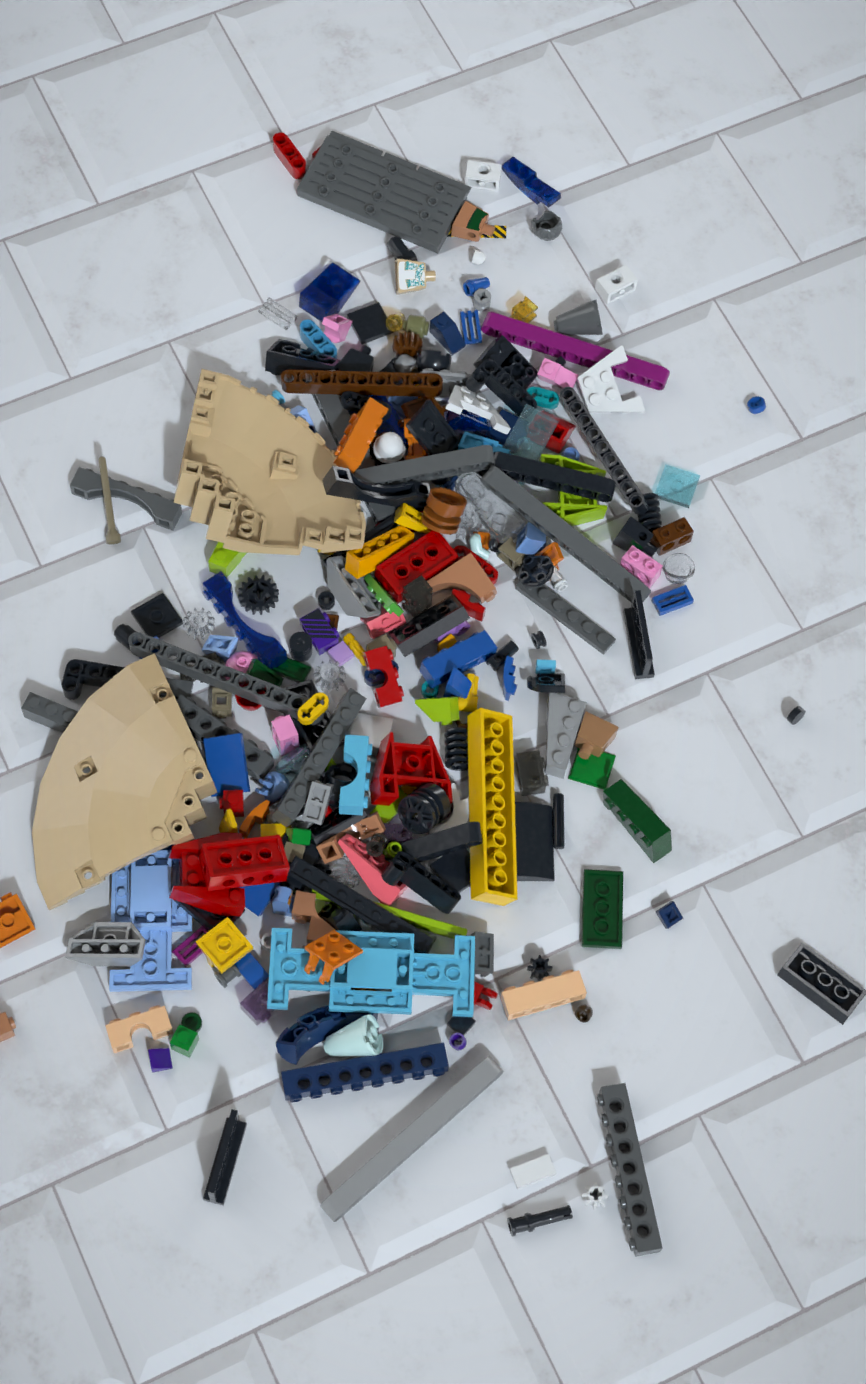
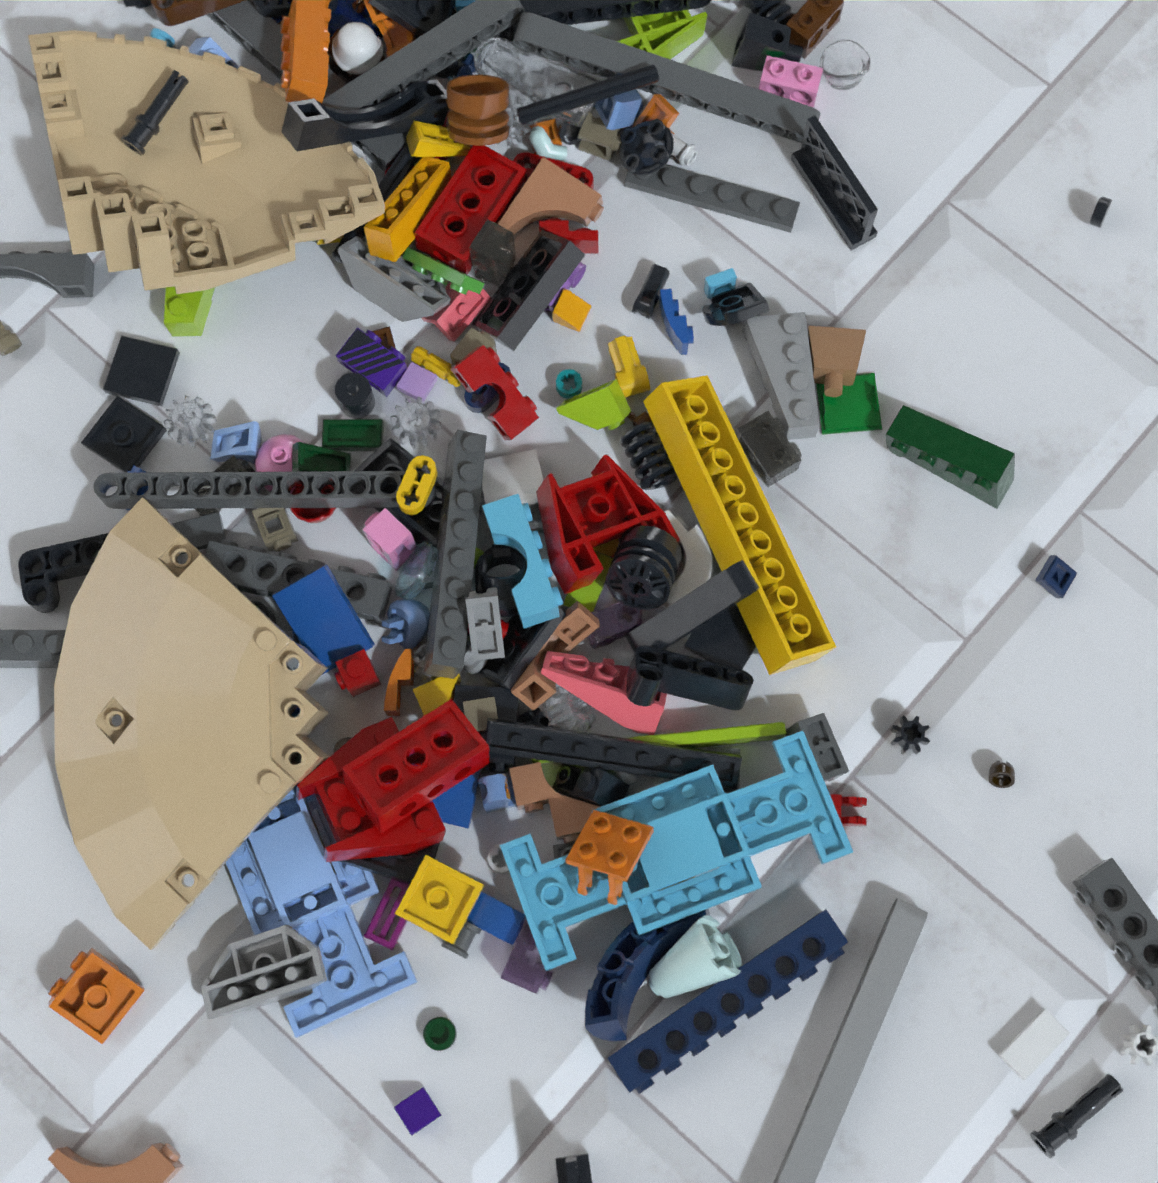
camera: 15 degrees left, 10 degrees up
light nougat arch [105,1005,173,1053] -> none
black brick [114,624,142,651] -> none
green brick [170,1024,199,1058] -> none
clear blue arch [202,571,287,670] -> none
yellow slope [219,809,238,833] -> none
black gear [238,575,279,615] -> none
green slope [285,828,311,845] -> none
black bush [318,591,335,610] -> none
clear smoke bush [366,833,388,857] -> none
lime pin [383,841,402,859] -> none
blue brick [419,630,498,689] -> none
blue slope [443,667,472,699] -> none
black tile [447,1016,476,1036] -> none
dark purple hinge [449,1033,467,1051] -> none
light nougat brick [500,970,587,1021] -> none
black slope [515,802,555,881] -> none
black bush [531,630,547,649] -> none
black axle [553,793,565,849] -> none
dark green tile [582,869,623,949] -> none
blue tile [651,585,694,616] -> none
none -> black tile [103,336,180,407]
none -> black pin [120,70,189,156]
none -> black axle [517,65,659,125]

